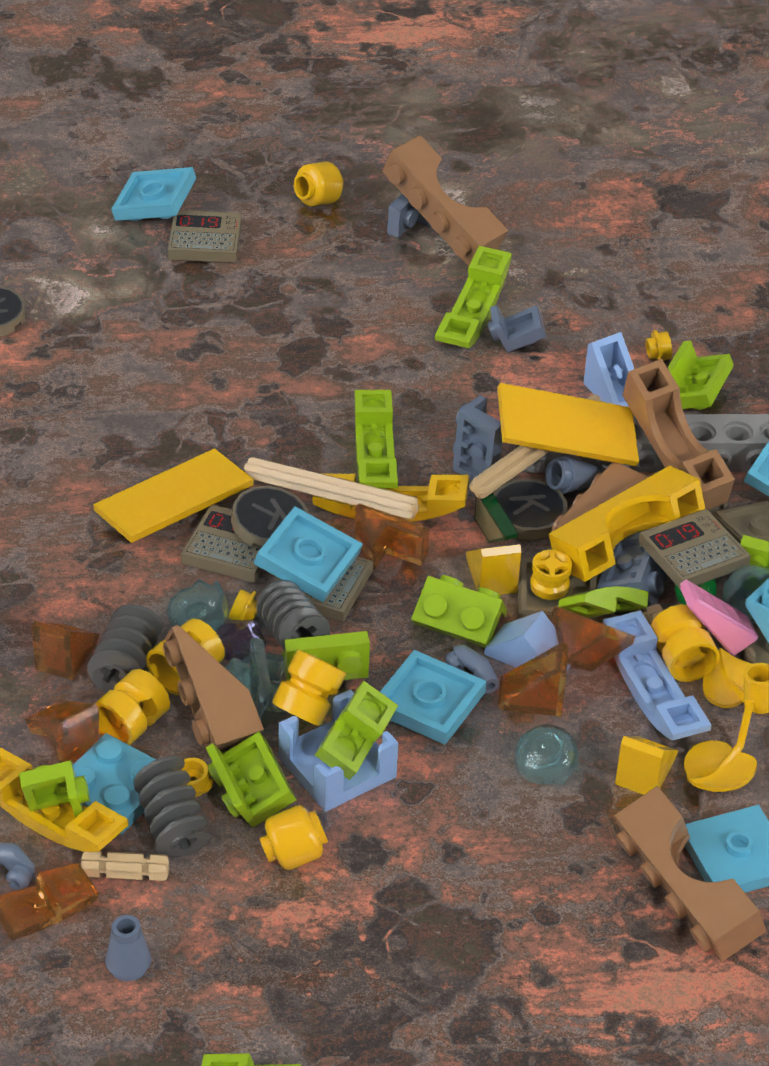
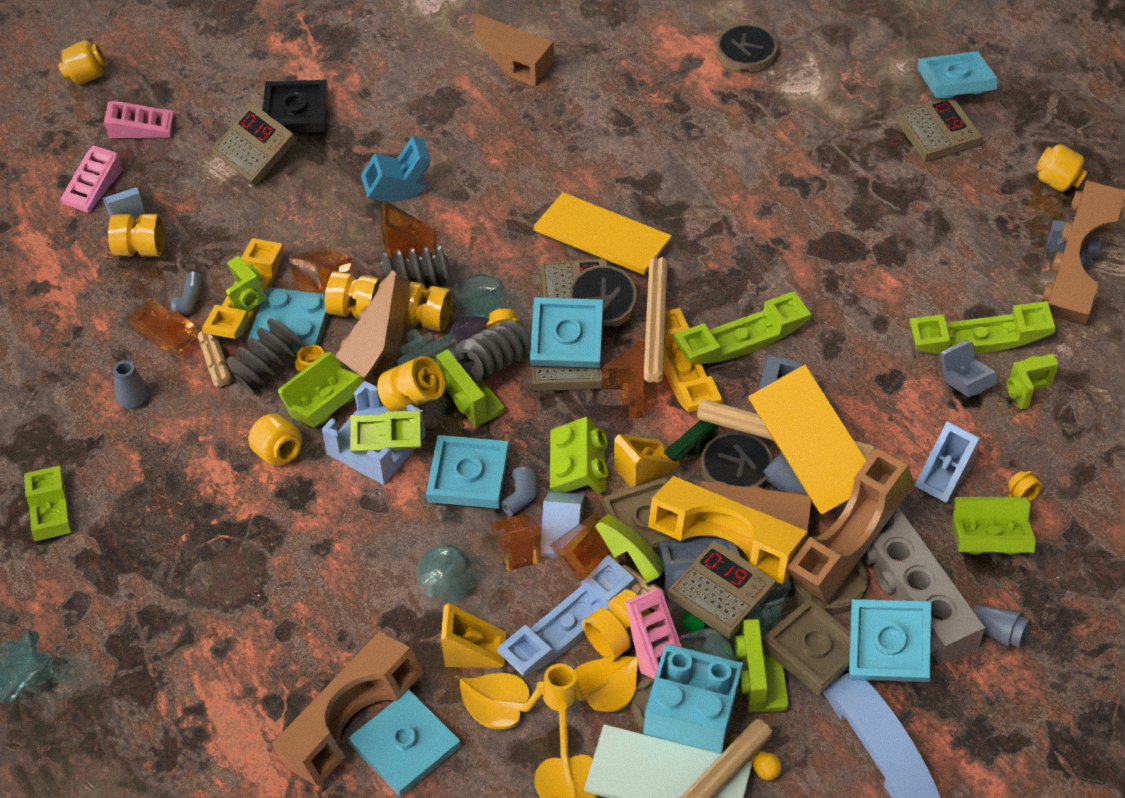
camera: 70 degrees right, 10 degrees up
yellow wheel [530,549,572,600] -> none
none -> lime bracket [1006,353,1059,410]

